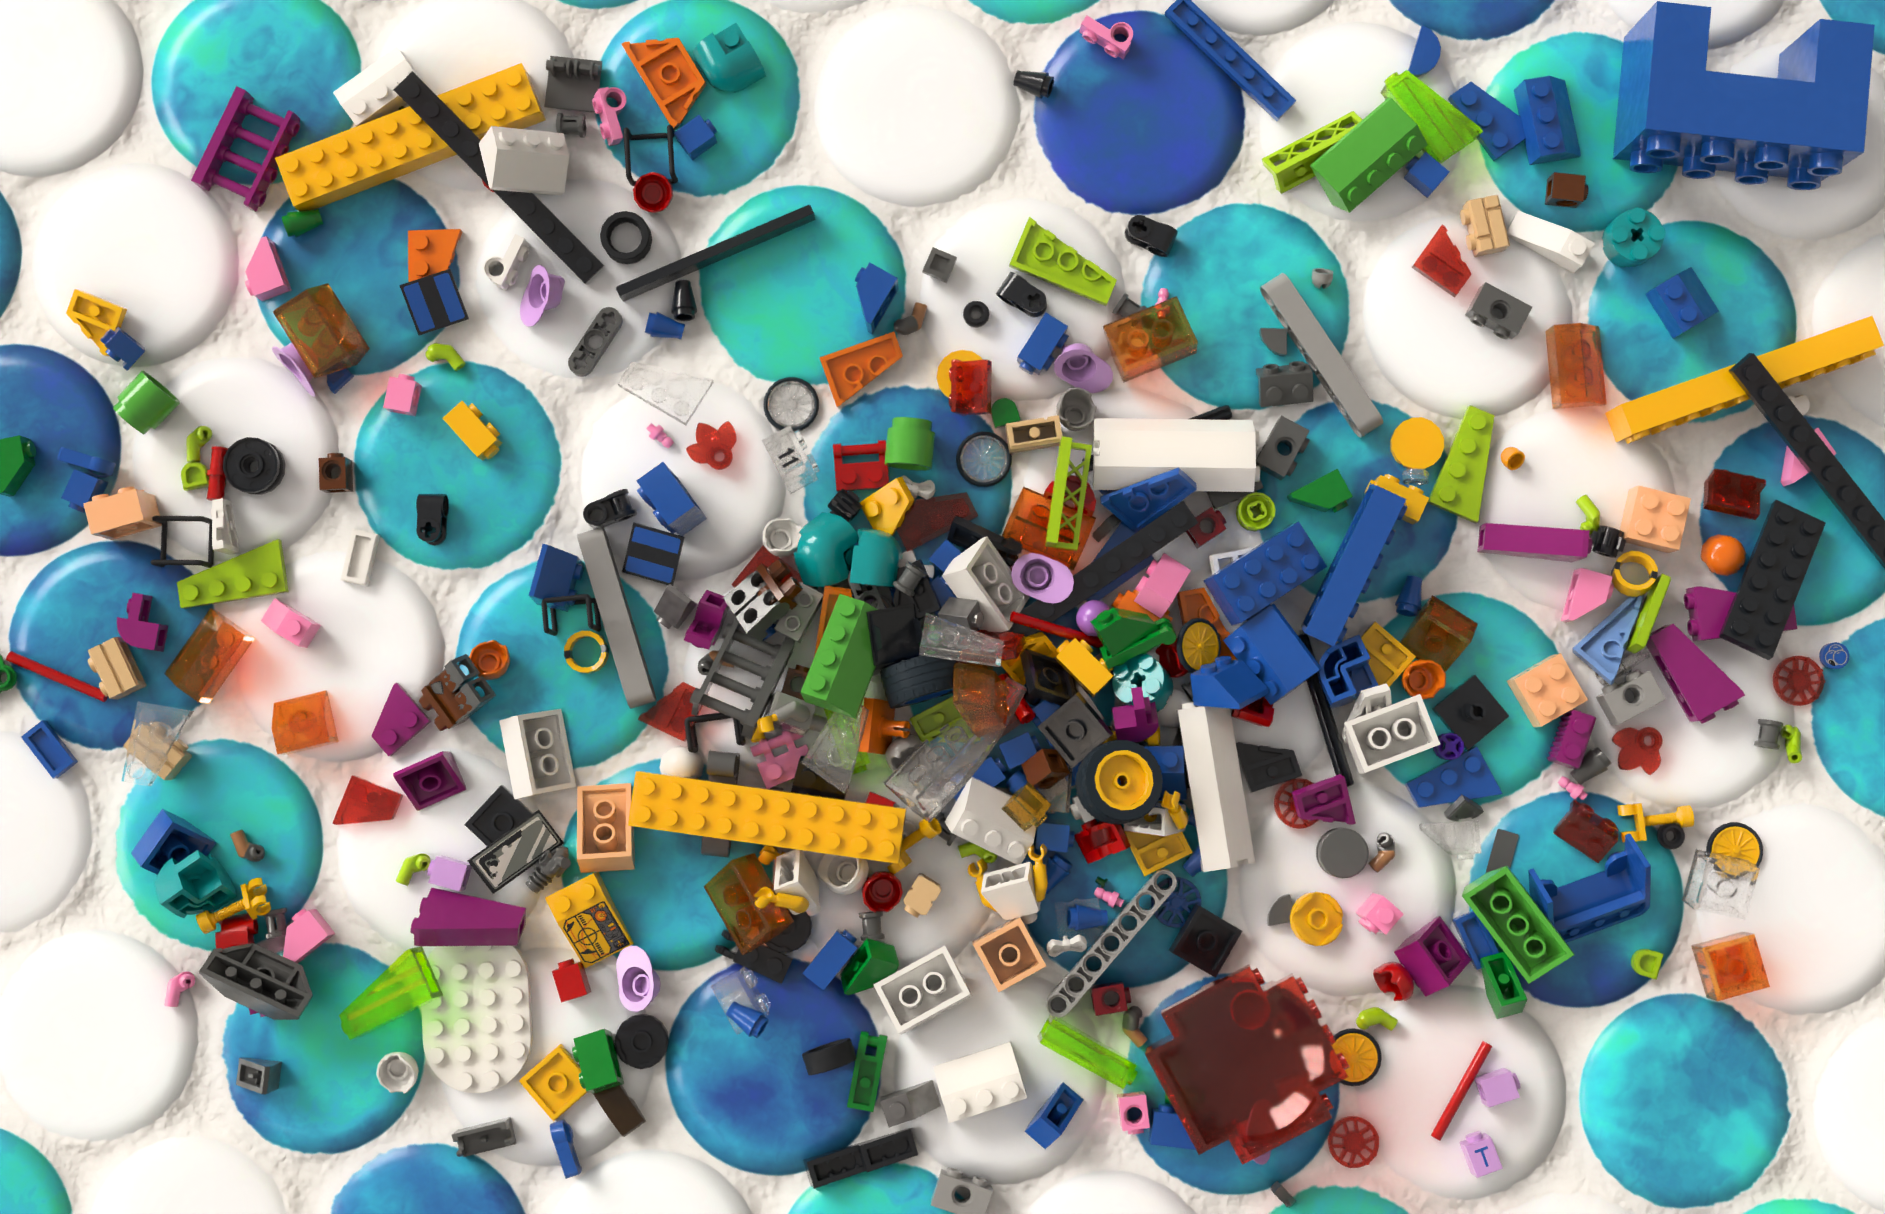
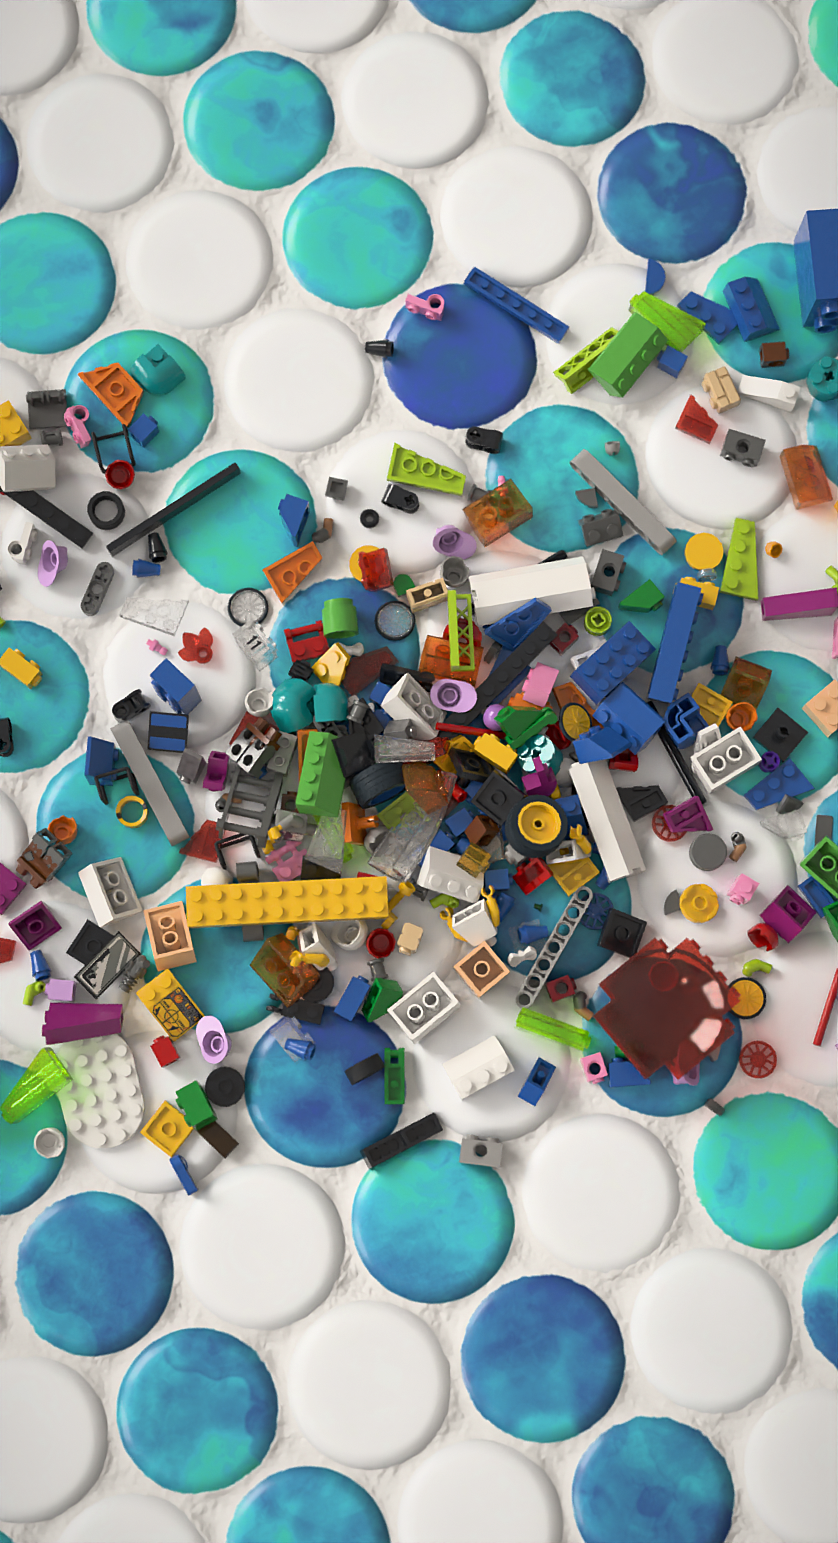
camera: 15 degrees left, 5 degrees down
dark grey hinge [452,1117,516,1157] -> none
flat silver slope [880,1080,941,1127] -> none
blue brick [1017,313,1069,375] -> none
bright pink piece [1094,887,1124,908] -> none
none -> blue cone [30,950,52,981]

